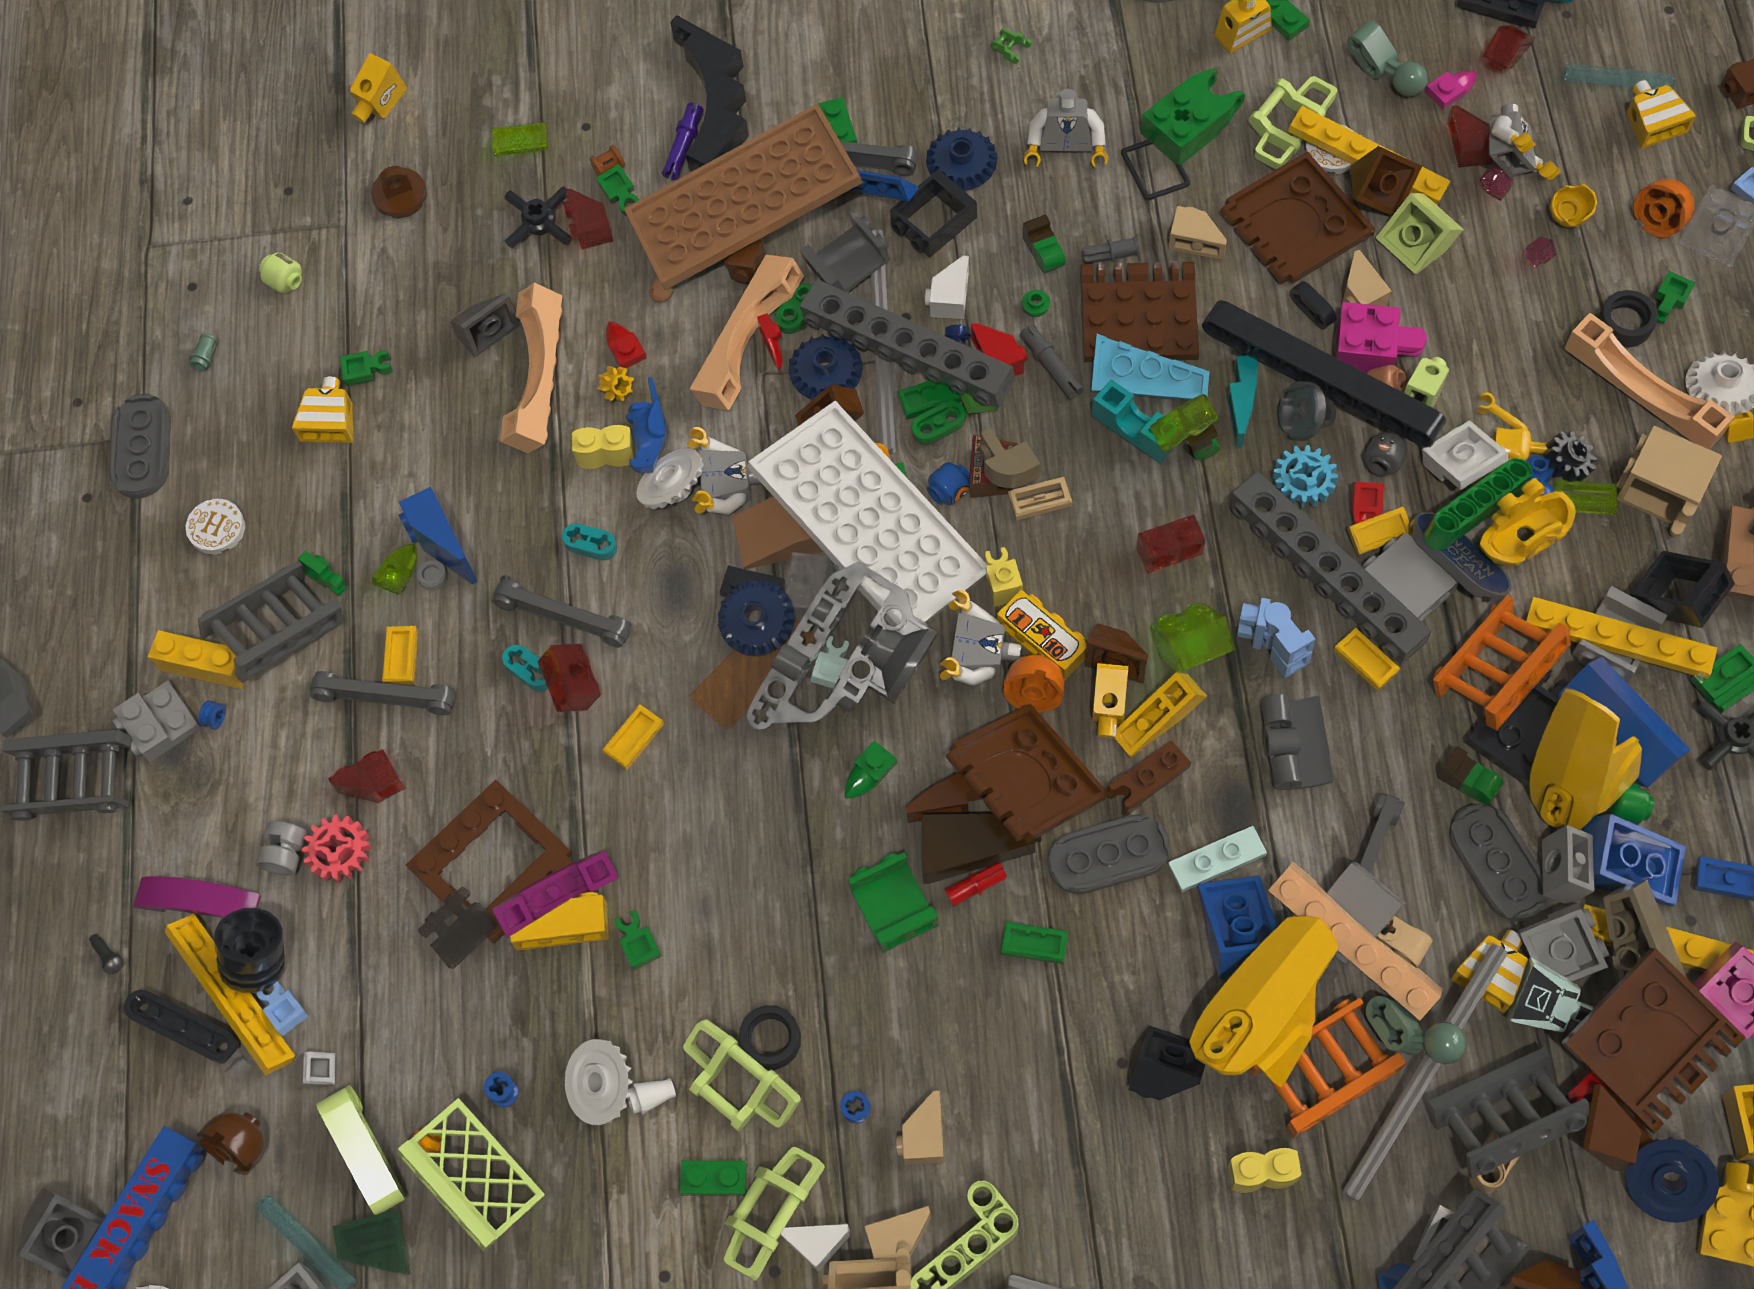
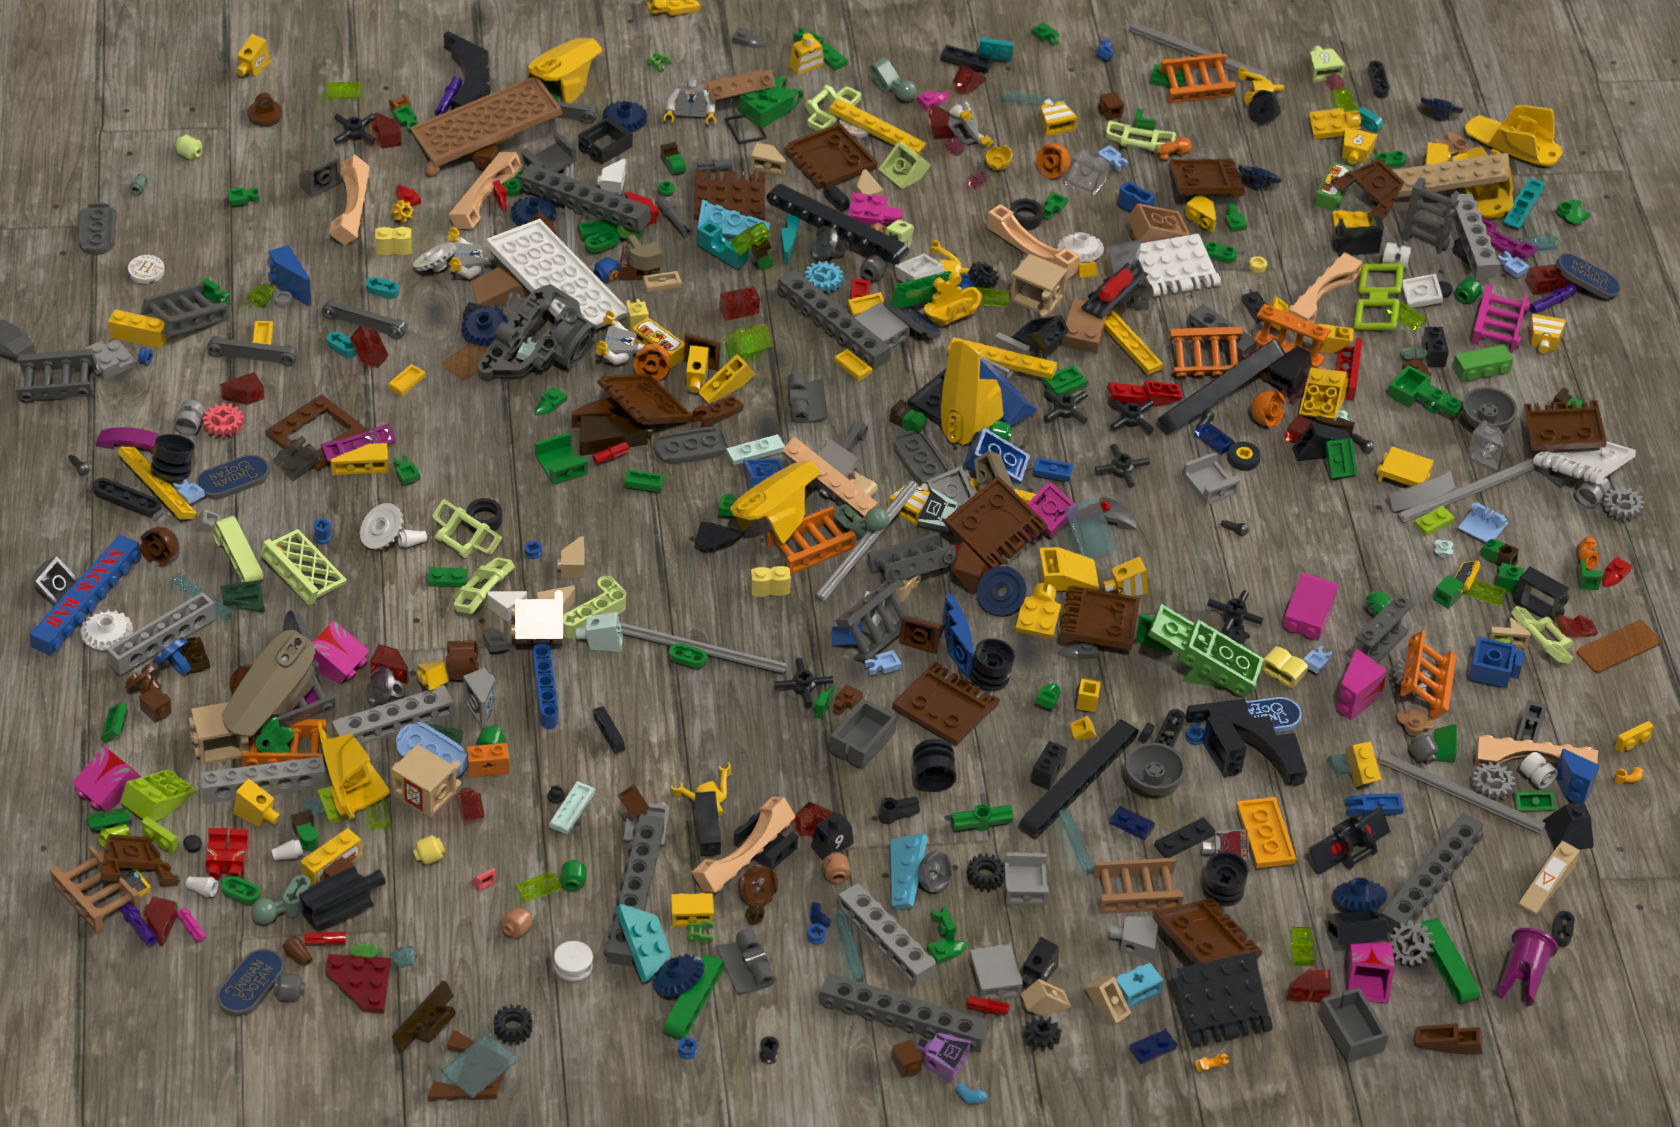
camera: 10 degrees left, 20 degrees down
yellow torso [292,376,354,443] -> none
blue animal [626,377,666,473] -> none
blue slope [849,170,918,202] -> none
light blue hips [1237,598,1316,678] -> none
reddish brown slope [1350,146,1422,216] -> none
orange fence [1433,595,1571,731] -> none
light grey brick [1542,825,1594,905] -> none
none -> tile [196,455,269,499]
none -> yellow piece [527,38,602,103]
none -> medium nougat fence [698,69,775,101]
none -> green plate [718,493,737,518]

